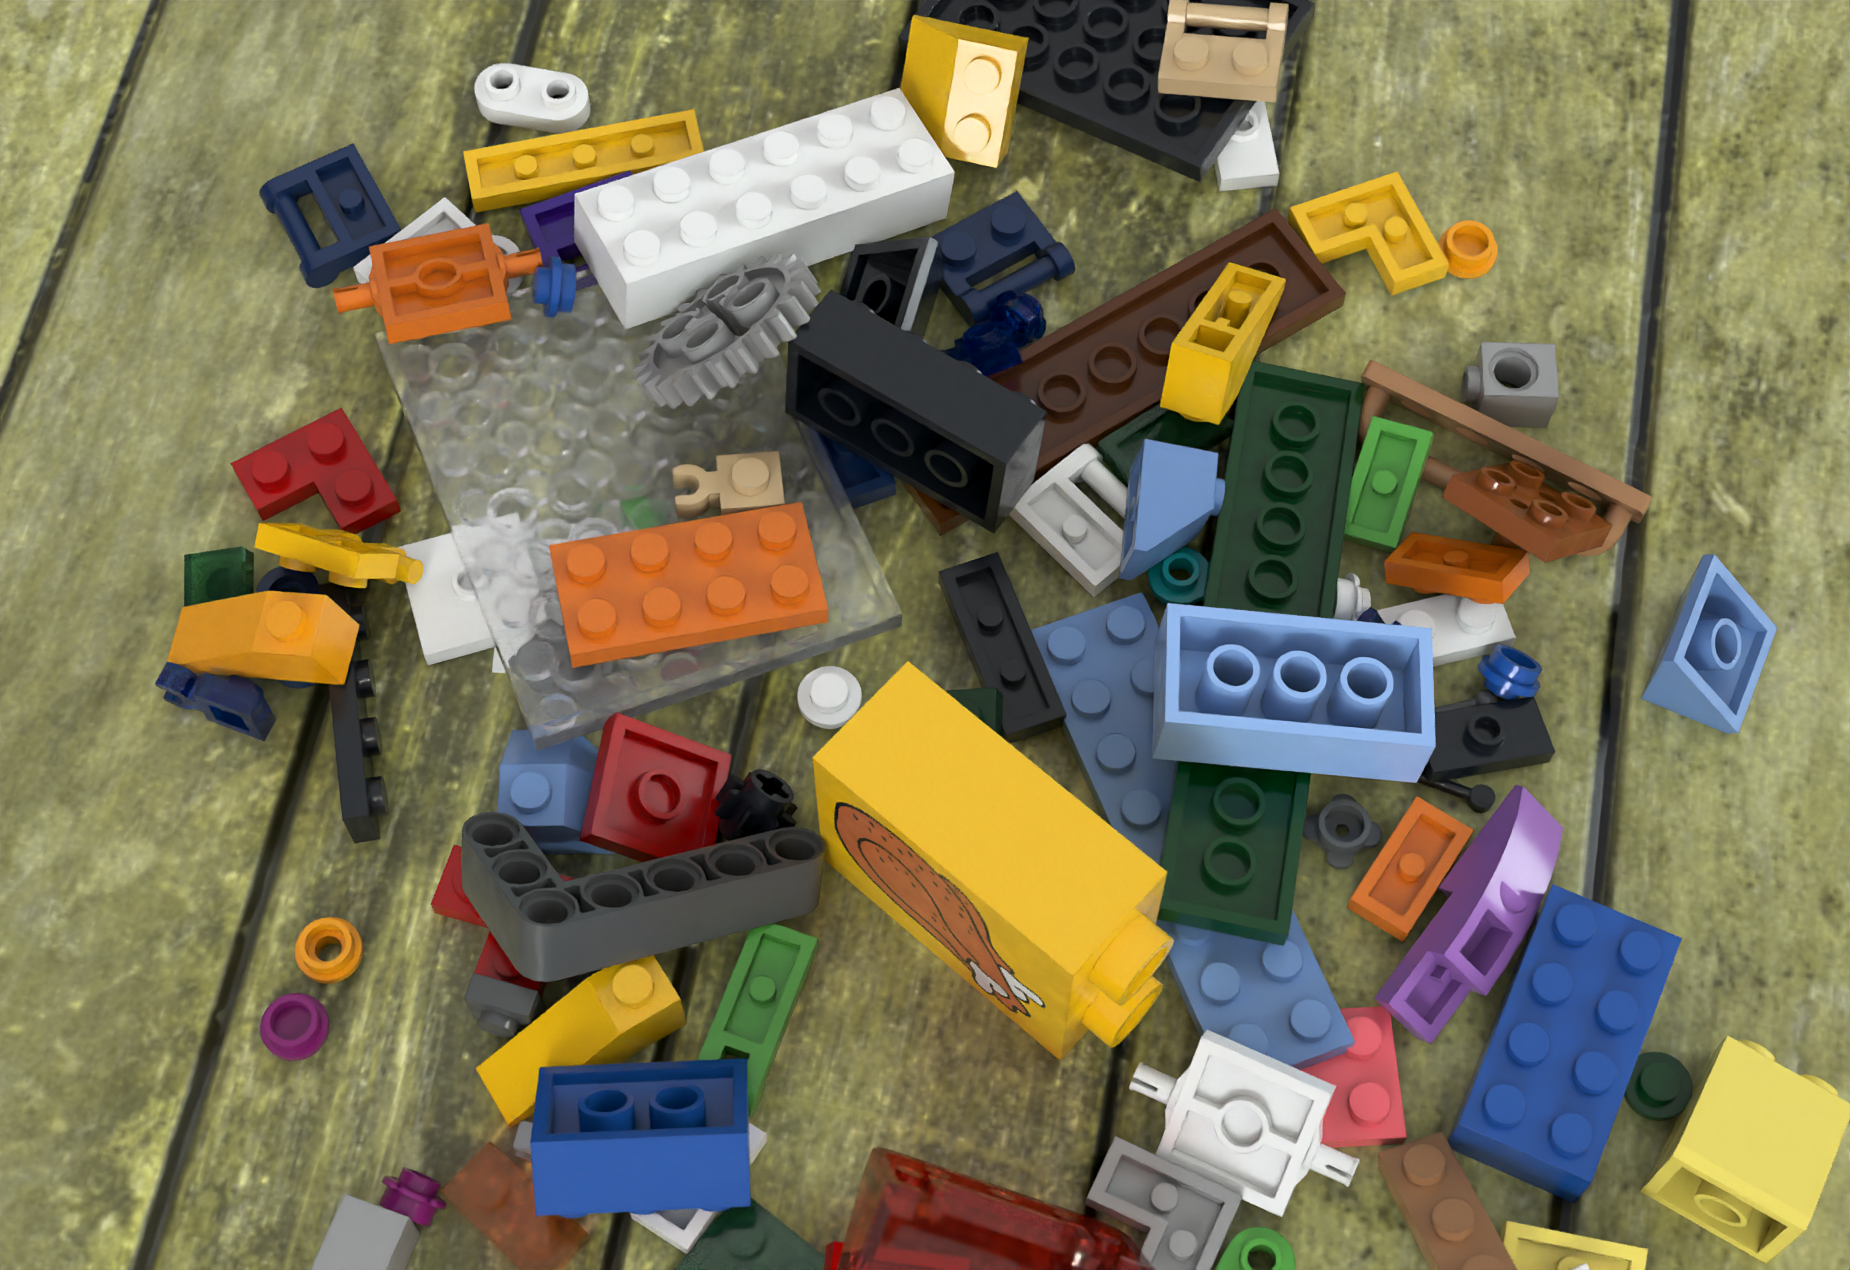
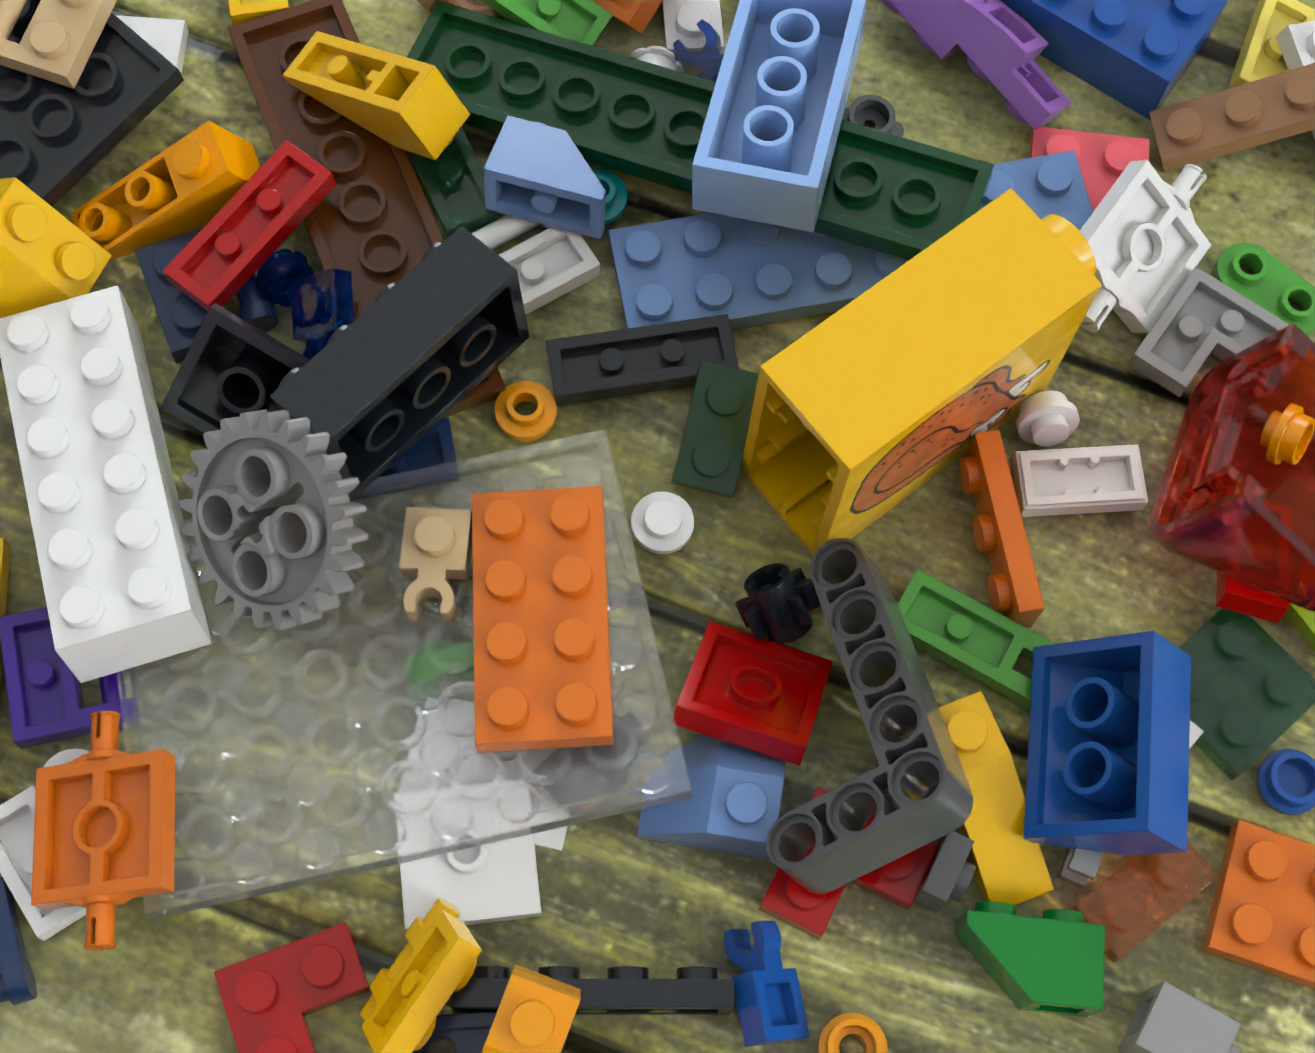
camera: 85 degrees left, 5 degrees up
magenta plate [379,1167,447,1226] -> none
blue plate [532,256,576,318] -> none
orange plate [1346,796,1474,943] -> none
none -> light orange slope [71,120,261,261]
none -> red plate [163,140,337,311]
none -> light orange plate [495,381,557,442]
none -> blue plate [724,921,810,1047]
none -> green slope [955,902,1105,1017]
none -> orange plate [959,430,1045,628]
none -> white plate [1011,444,1148,517]
none -> white plate [1016,391,1080,447]

